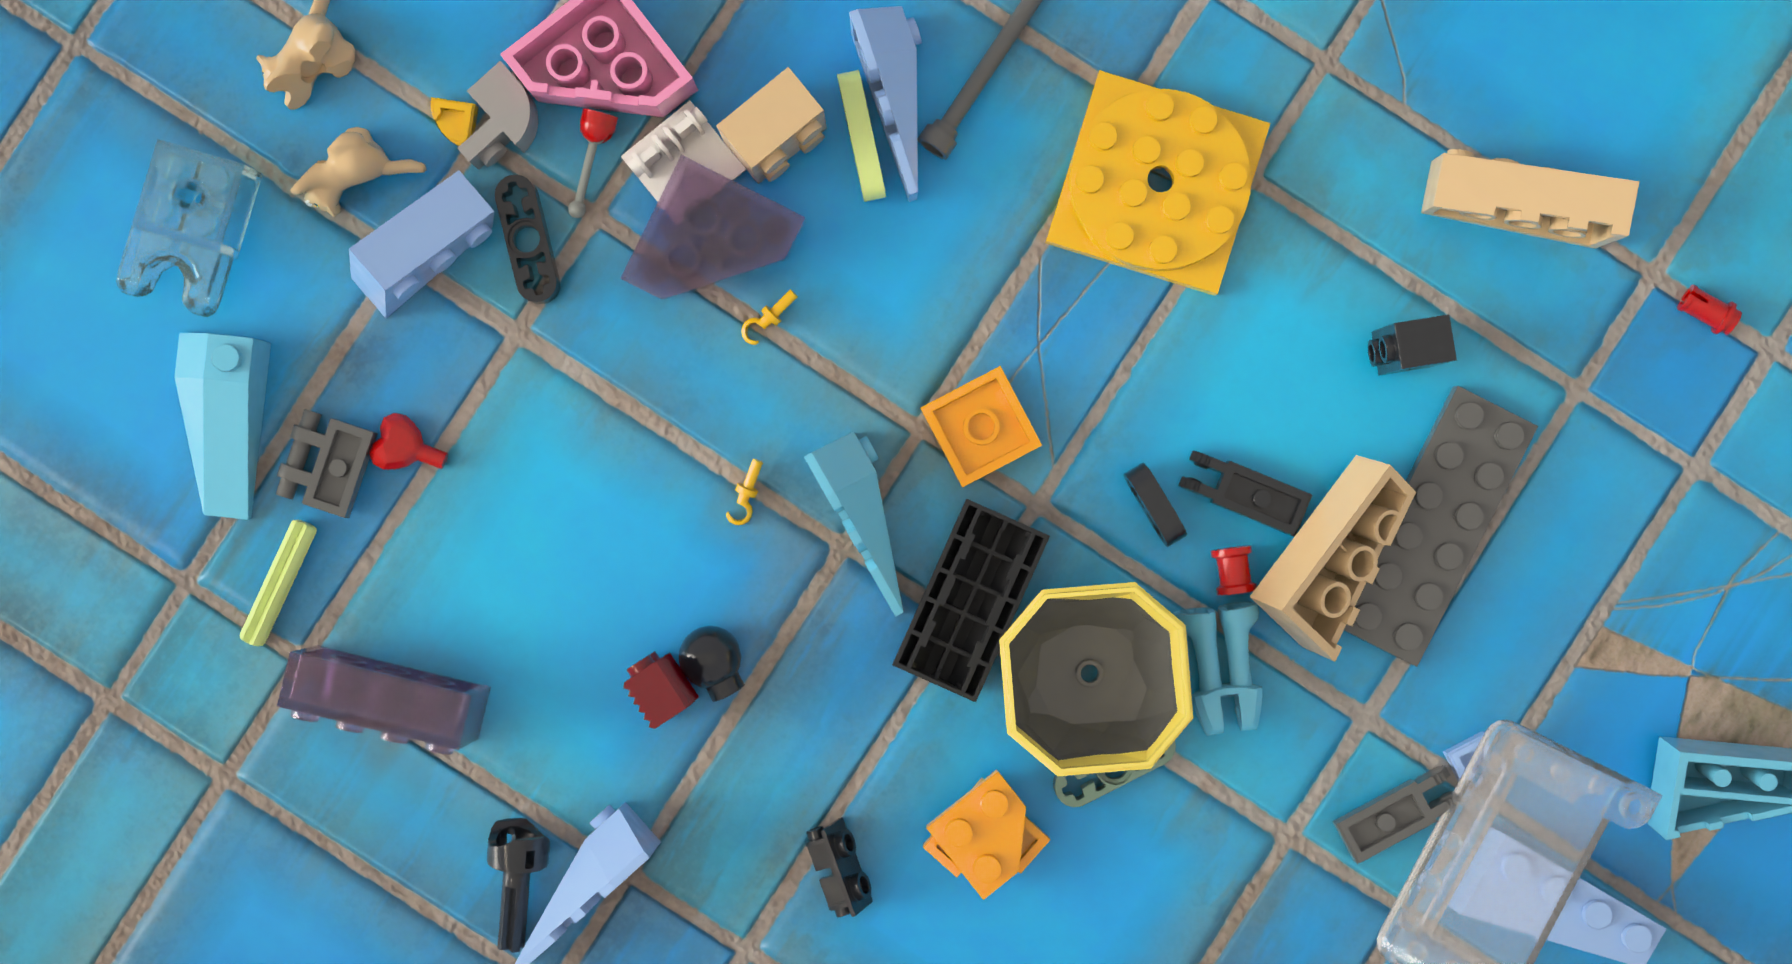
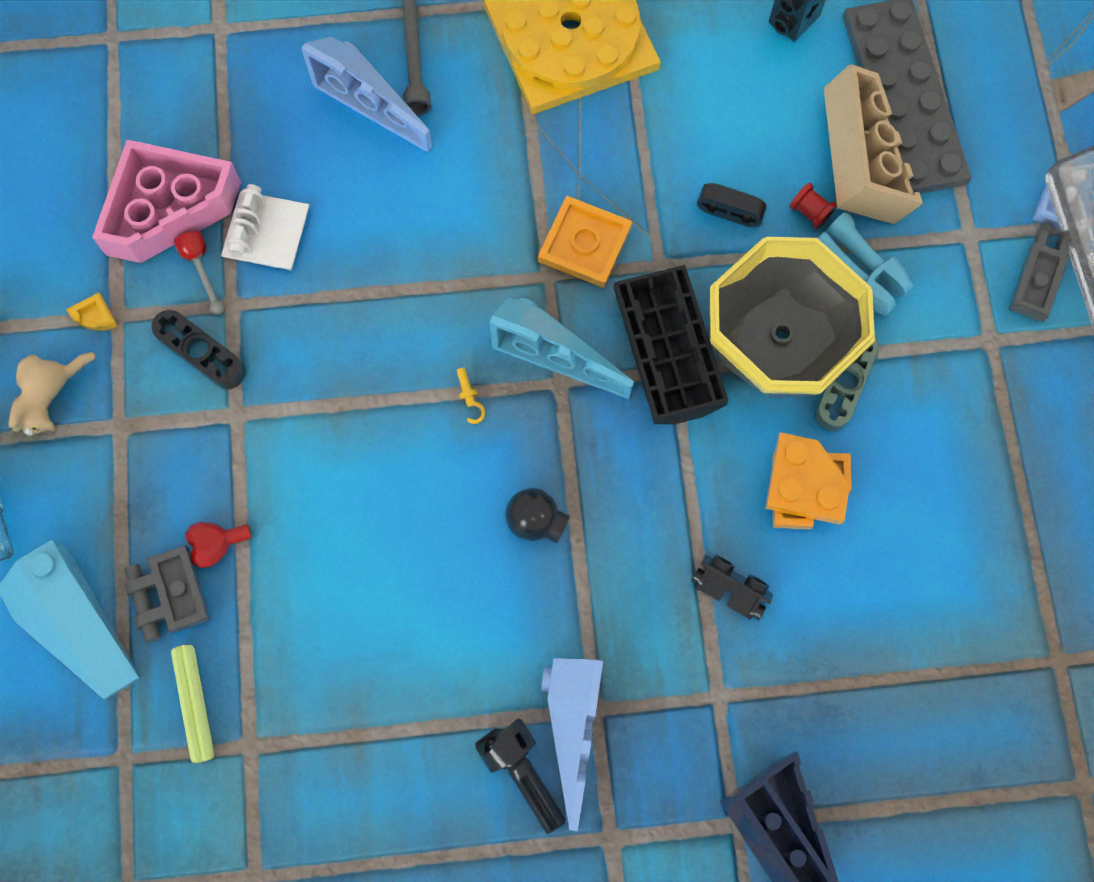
camera: 40 degrees left, 15 degrees down
clear purple brick [277,645,491,755] -> none
light blue wedge [349,170,494,318] -> none
light grey brick [457,61,538,169] -> none
clear purple brick [620,154,806,300] -> none
dark red brick [623,651,699,729] -> none
tan brick [716,67,827,184] -> none
yellow hand [741,289,798,345] -> none
yellowish green beam [837,70,886,202] -> none
black hinge [1178,451,1312,537] -> none

